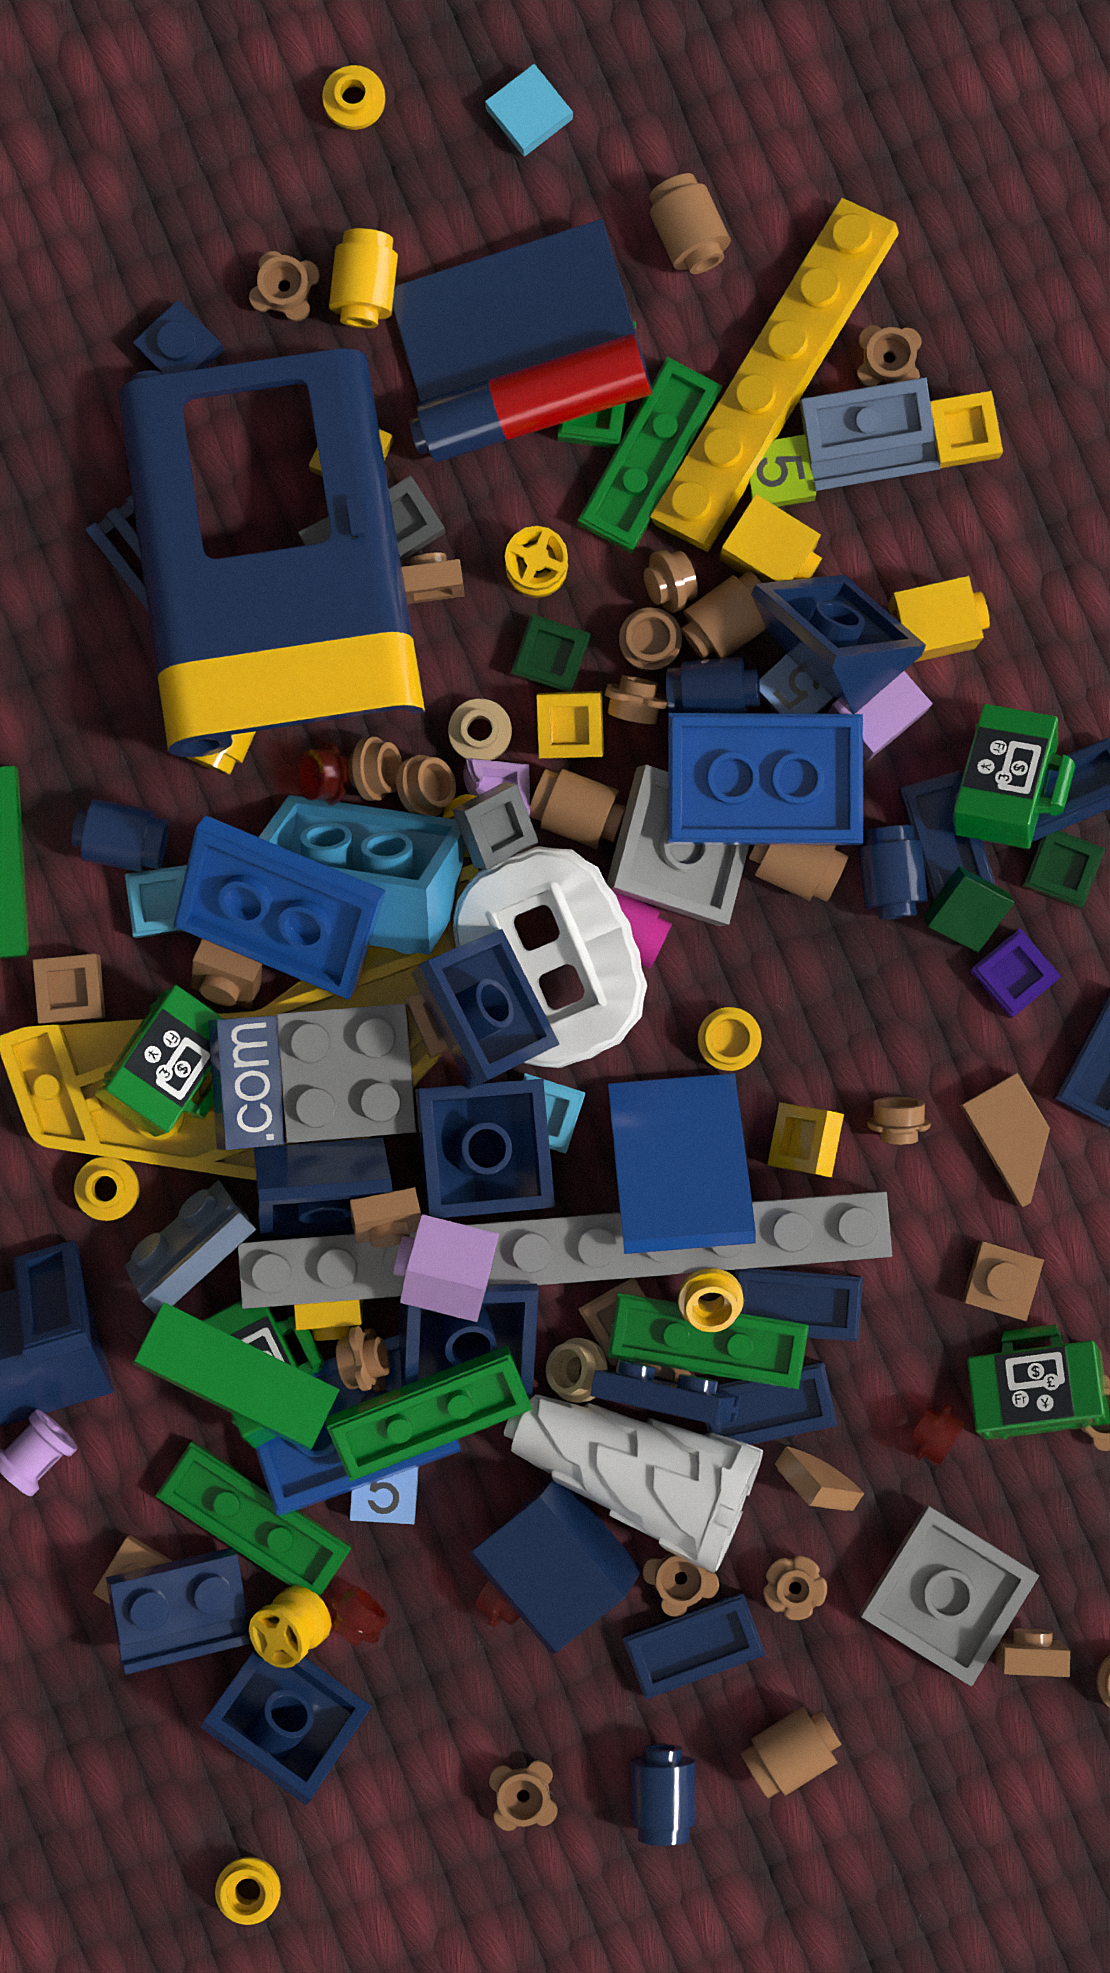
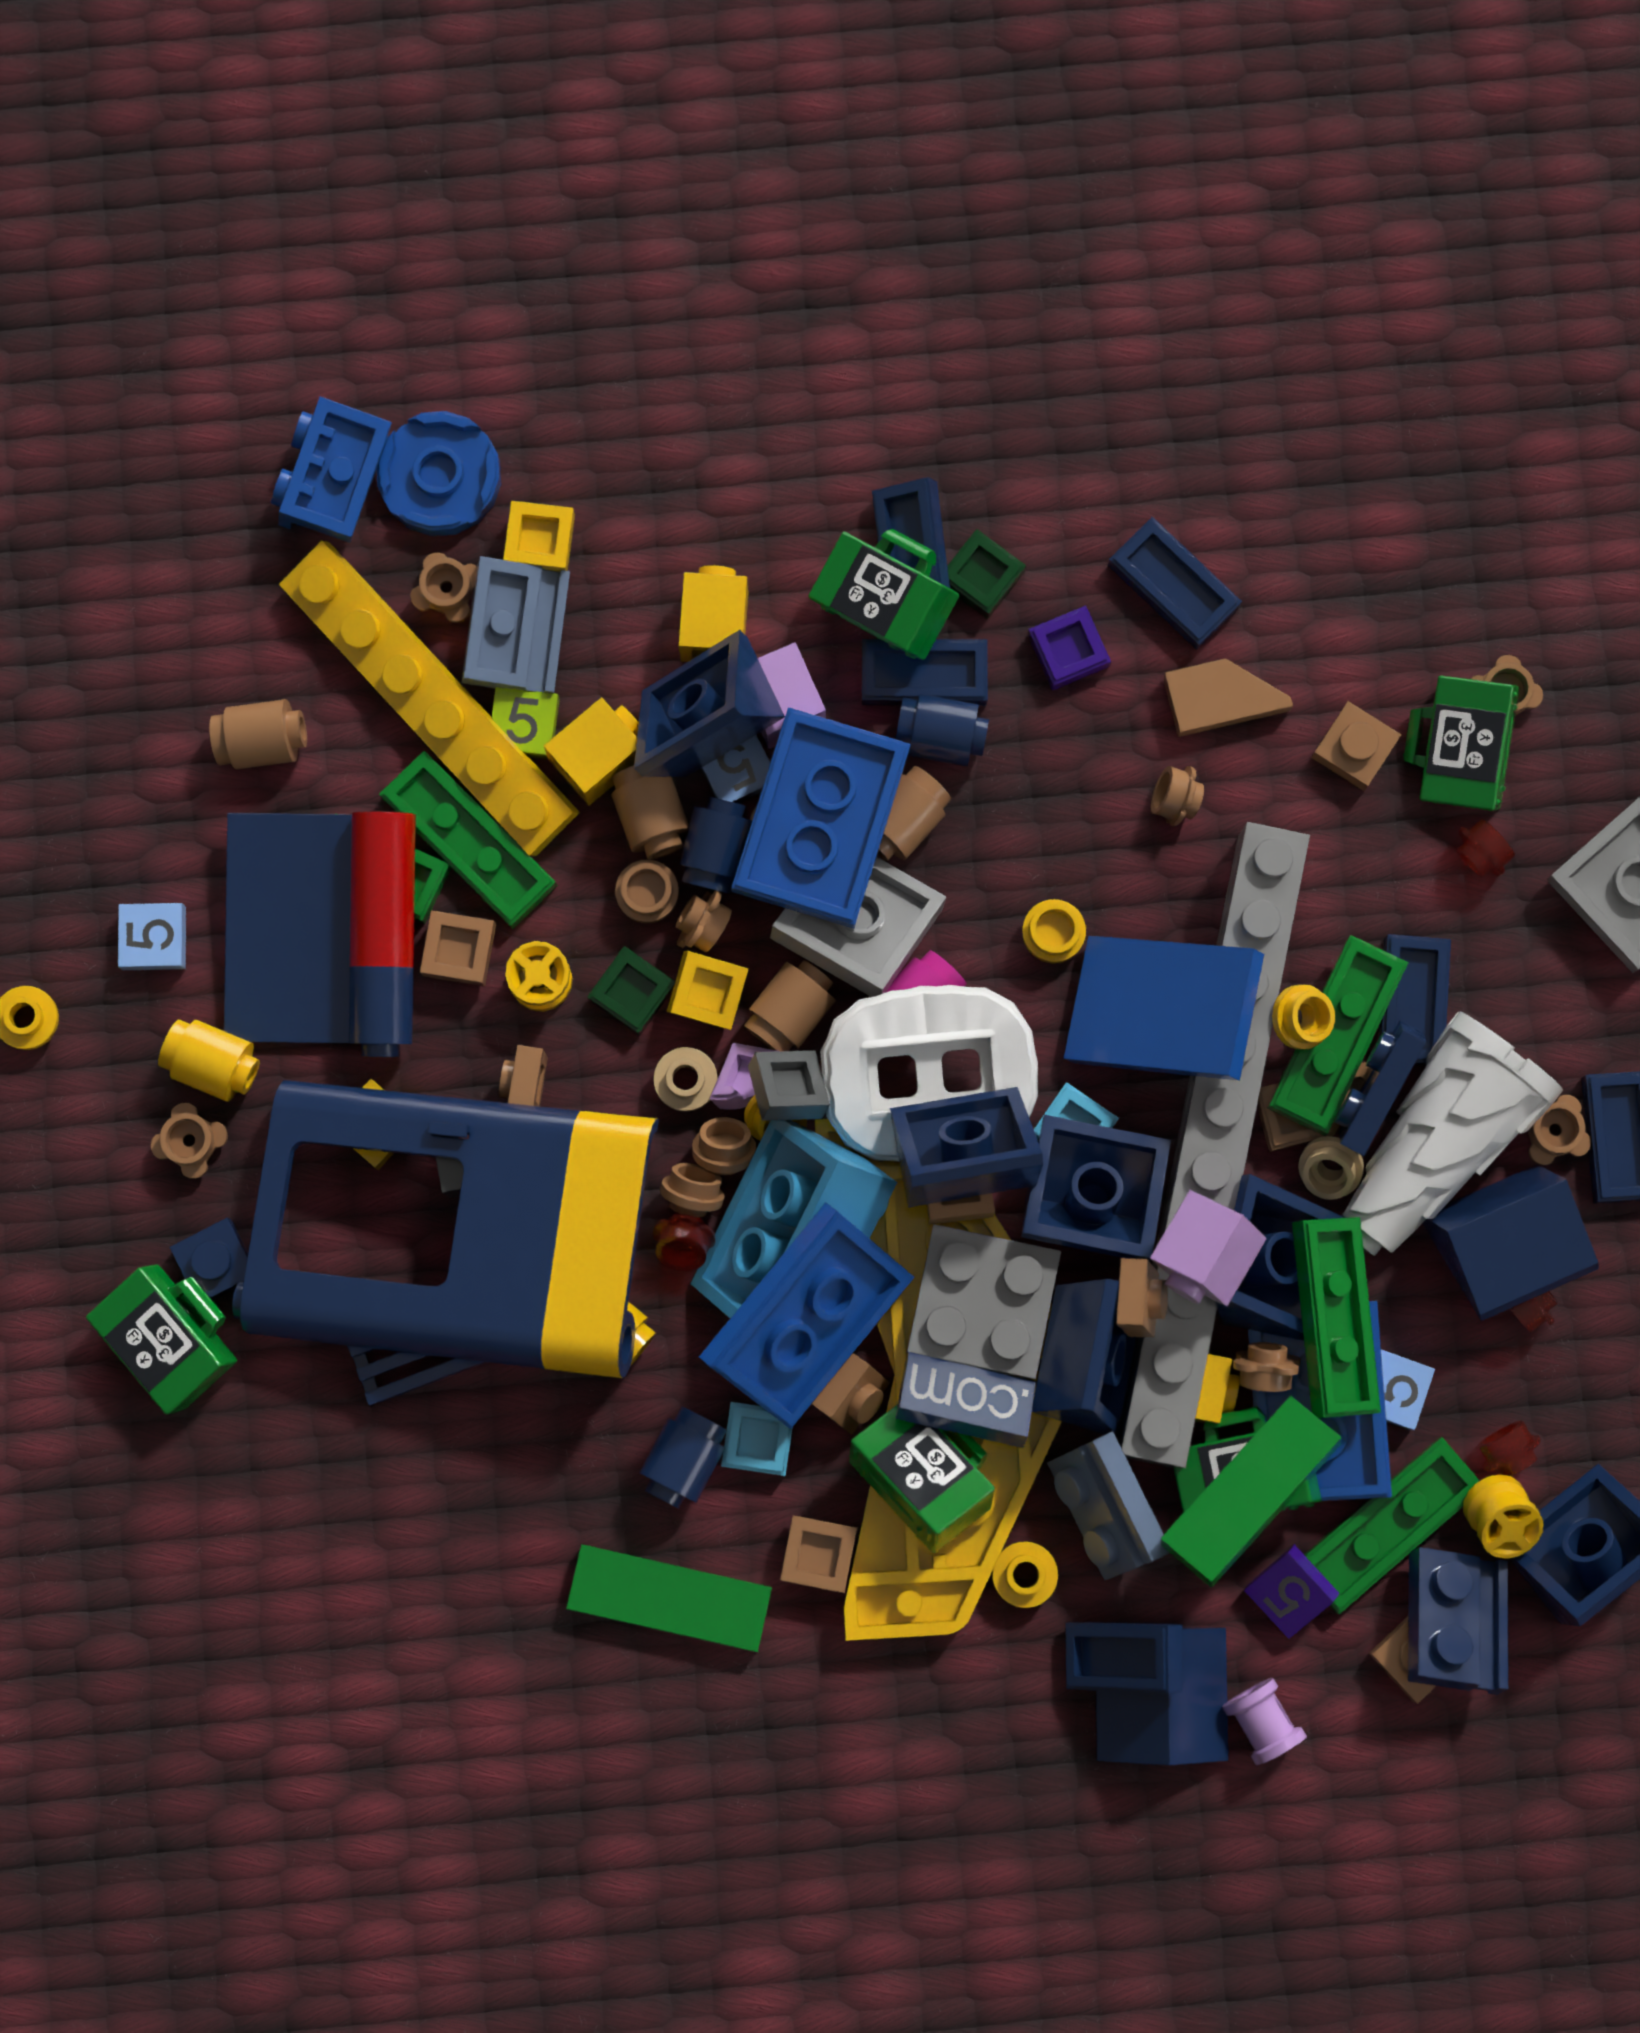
camera: 75 degrees left, 5 degrees down
dark grey plate [389,475,446,561] -> none
medium azure tile [485,64,573,157] -> none
medium nougat plate [644,549,698,613] -> none
dark blue tile [733,1268,863,1342] -> none
medium nougat plate [763,1556,827,1620] -> none
yellow plate [767,1102,844,1177] -> none
medium nougat tile [775,1447,864,1511] -> none
dark green tile [922,866,1015,952] -> none
none -> green piece [86,1264,237,1415]
none -> light blue tile [118,903,186,970]
none -> blue bracket [271,396,392,543]
none -> blue tile [376,411,501,536]
none -> medium nougat plate [420,910,496,986]
none -> dark purple tile [1244,1544,1340,1639]

